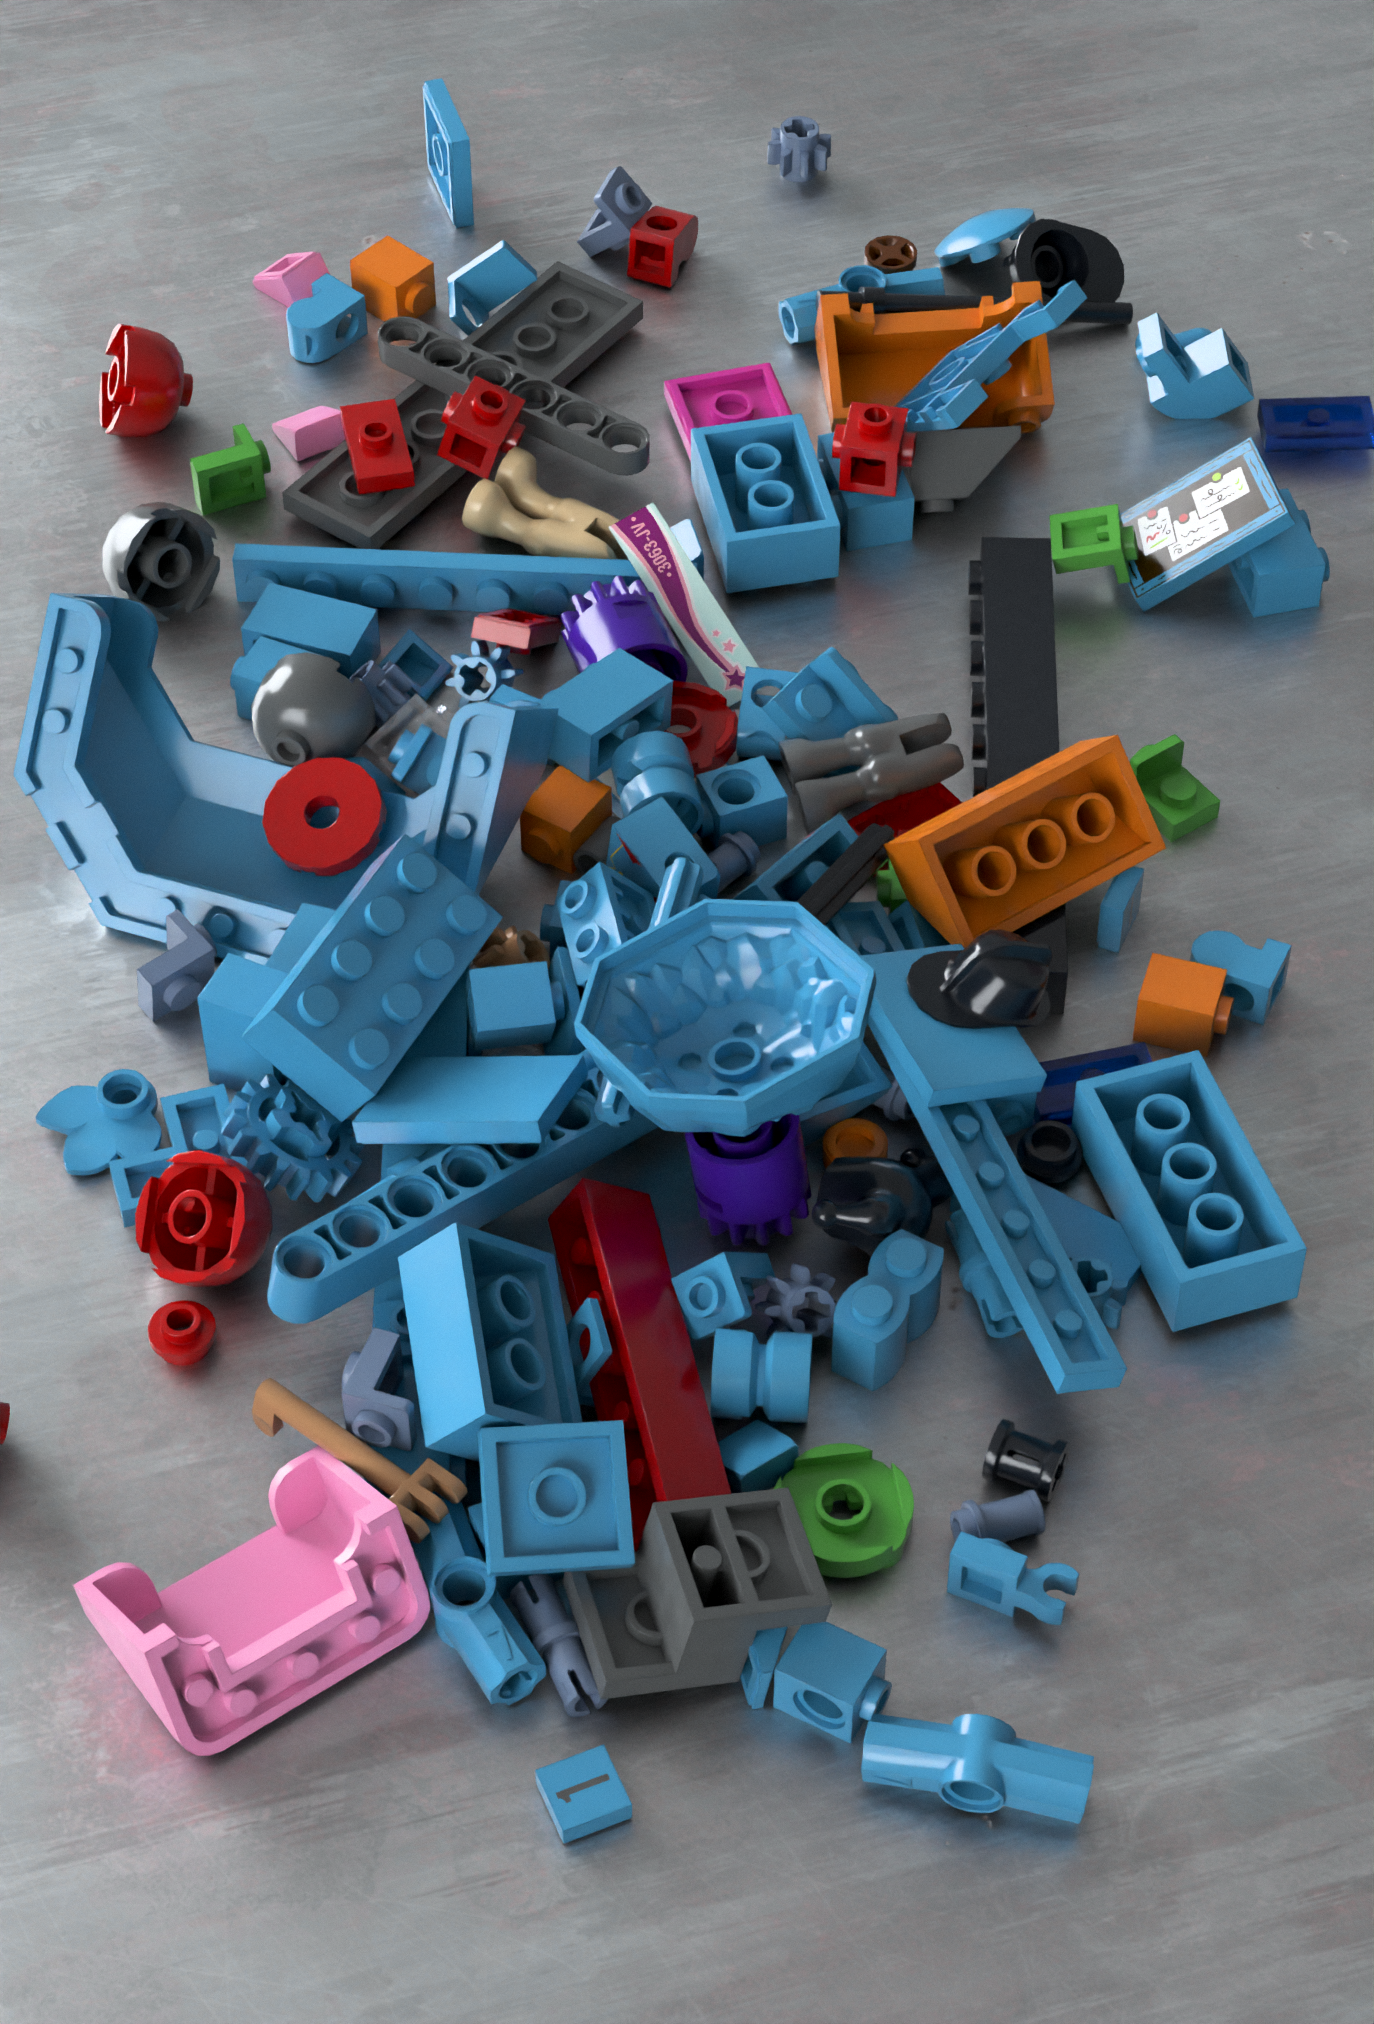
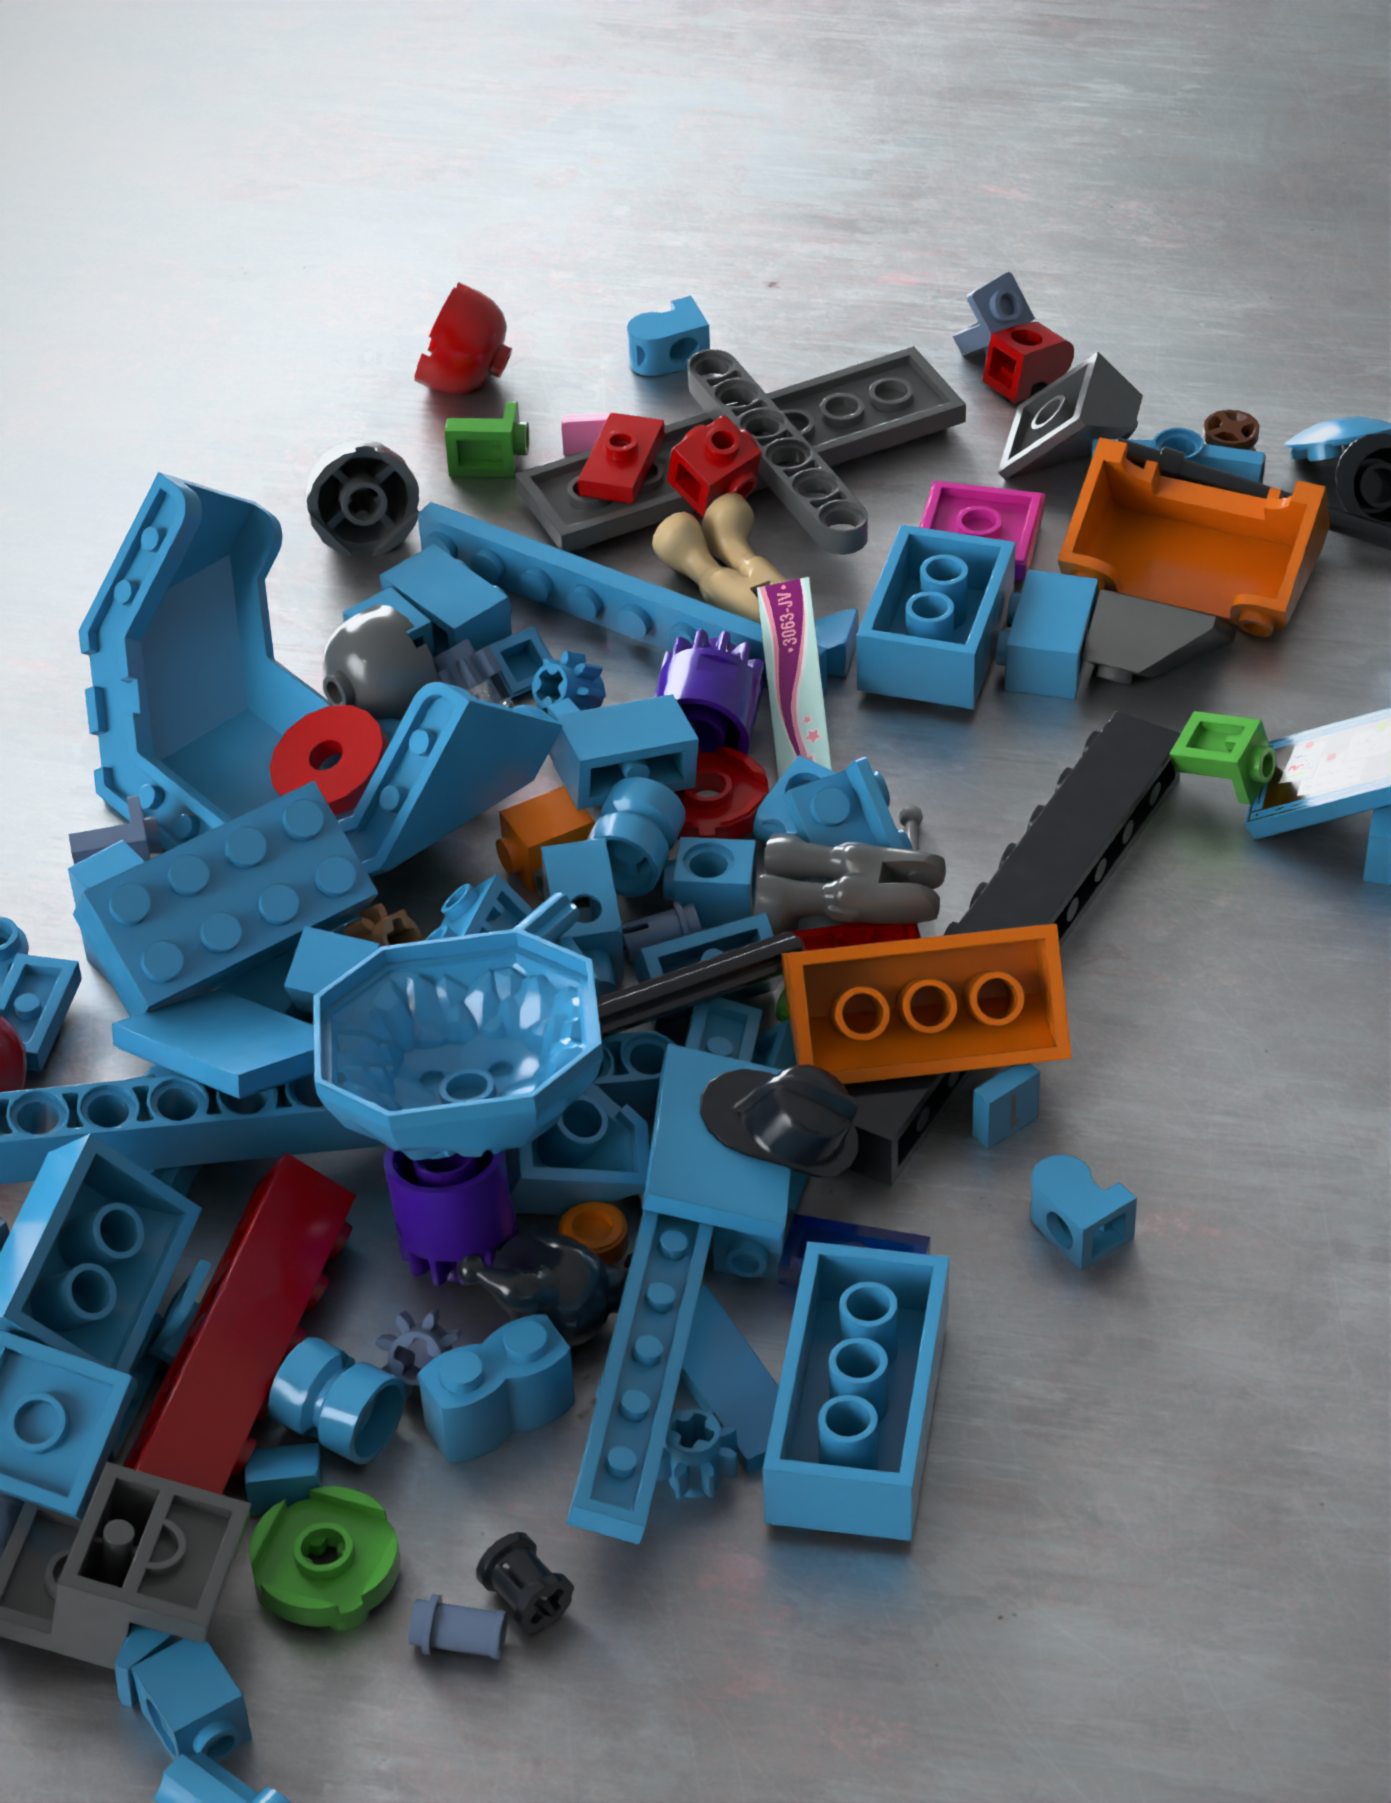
camera: 30 degrees right, 5 degrees down
dark azure gear [221,1074,364,1202] -> none
bright pink slope [252,251,330,307] -> none
orange brick [350,235,436,322] -> none
dark azure tile [423,78,474,228] -> none
dark azure bracket [448,240,537,336] -> none
plate [471,608,562,655] -> none
dark azure bracket [671,1252,776,1340] -> none
sand blue gear [767,116,831,182] -> none
red brick [832,402,917,497] -> none
dark azure wing [894,280,1087,432] -> none
dark azure plate [947,1531,1079,1625] -> none
black plate [1016,1120,1083,1183] -> none
bright green bracket [1130,734,1221,843] -> none
orange brick [1133,953,1234,1057] -> none
none -> dark grey slope [998,352,1143,480]

